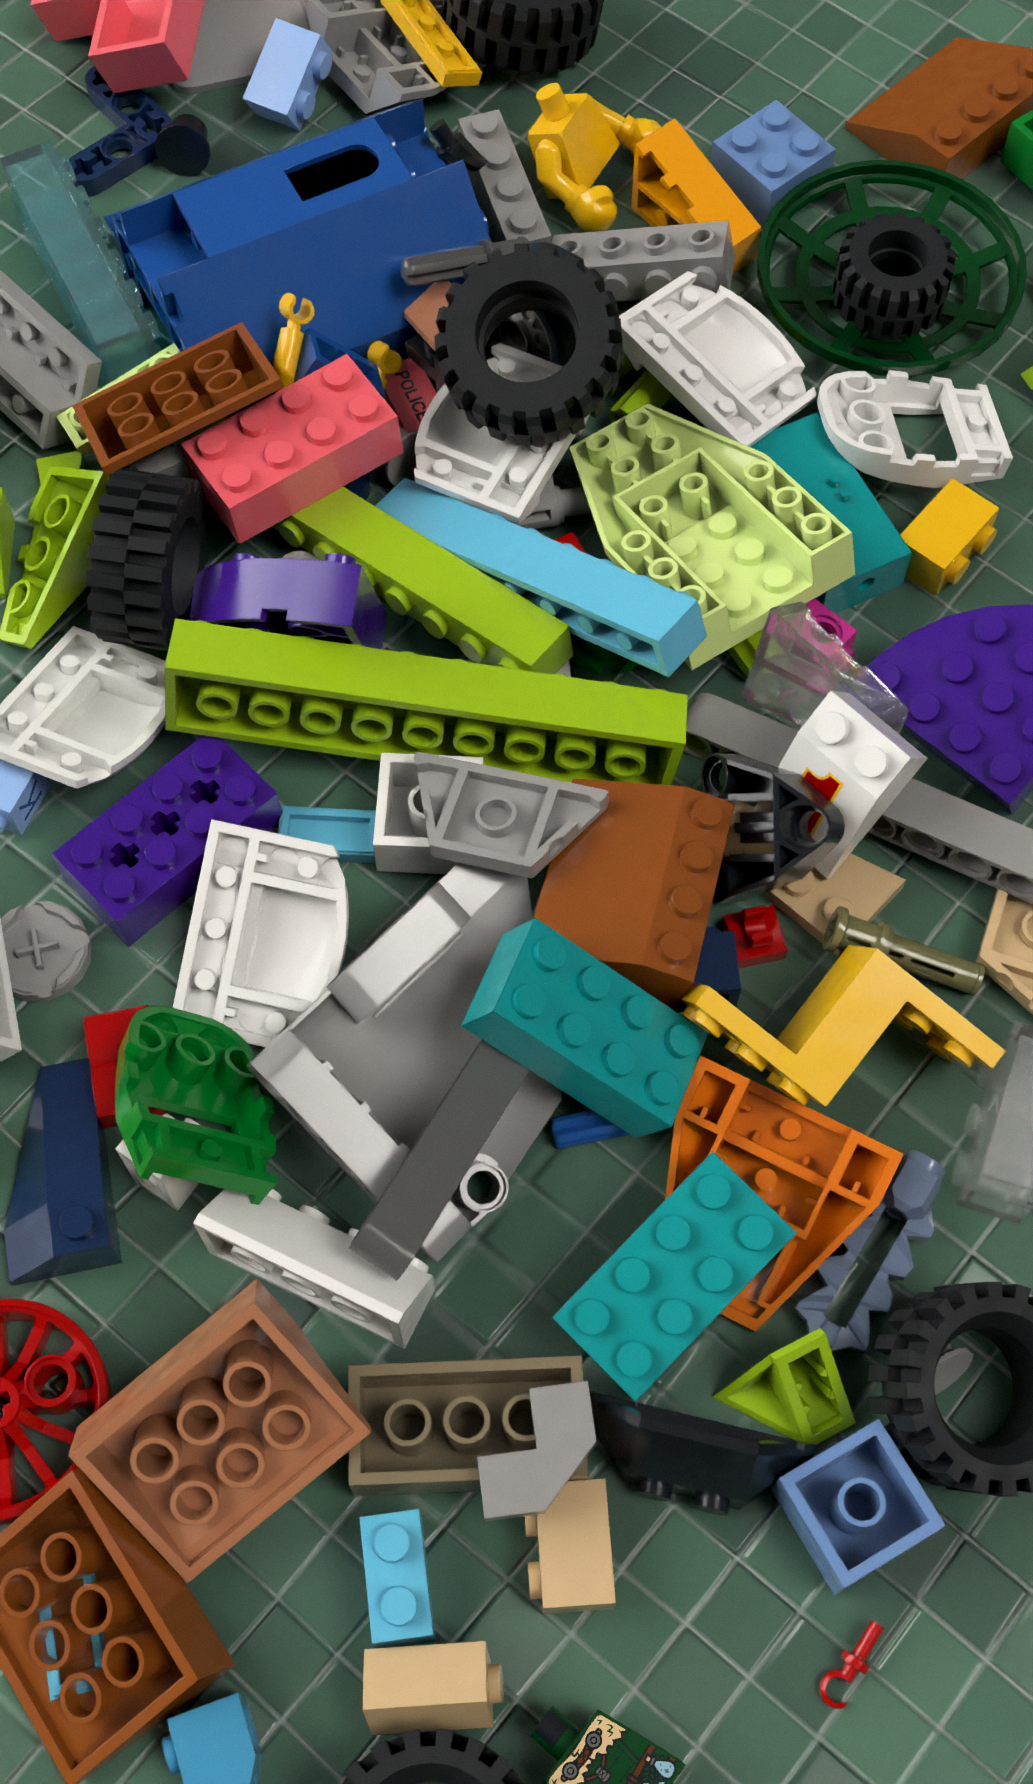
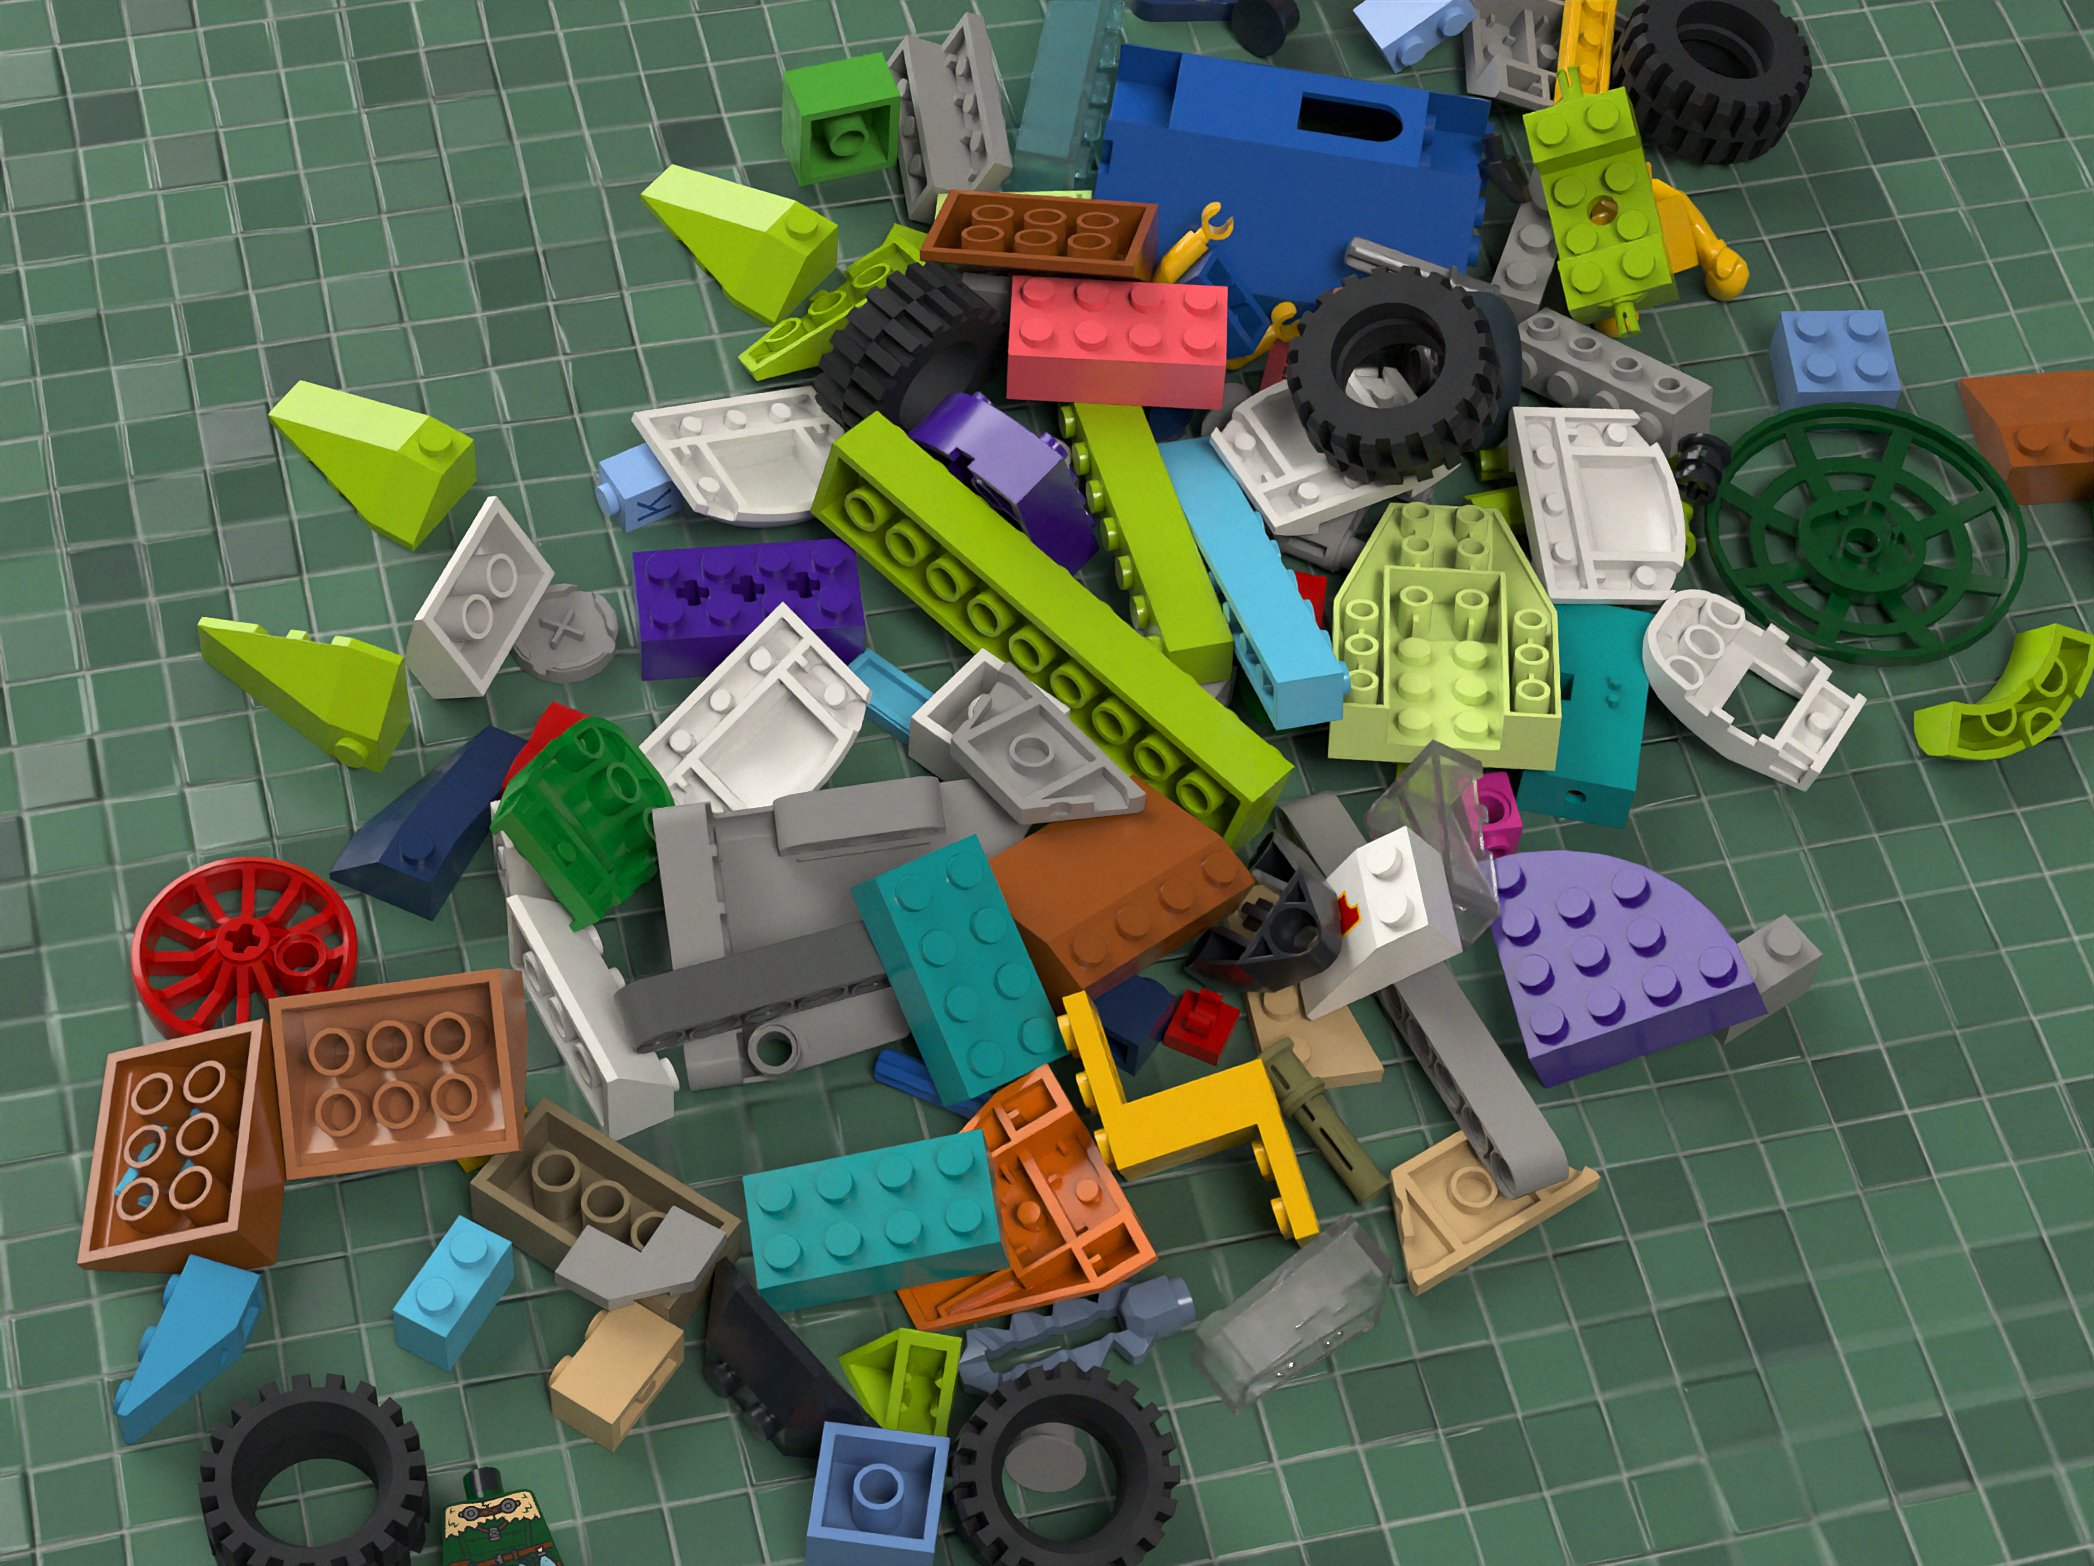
camera: 30 degrees right, 10 degrees down
tan brick [362,1641,504,1735] -> none
light orange wedge [631,118,761,275] -> none
black tyre [832,212,956,340] -> none
yellow brick [900,478,999,596] -> none
none -> lime brick [1522,66,1680,339]
none -> black bush [1673,433,1733,506]

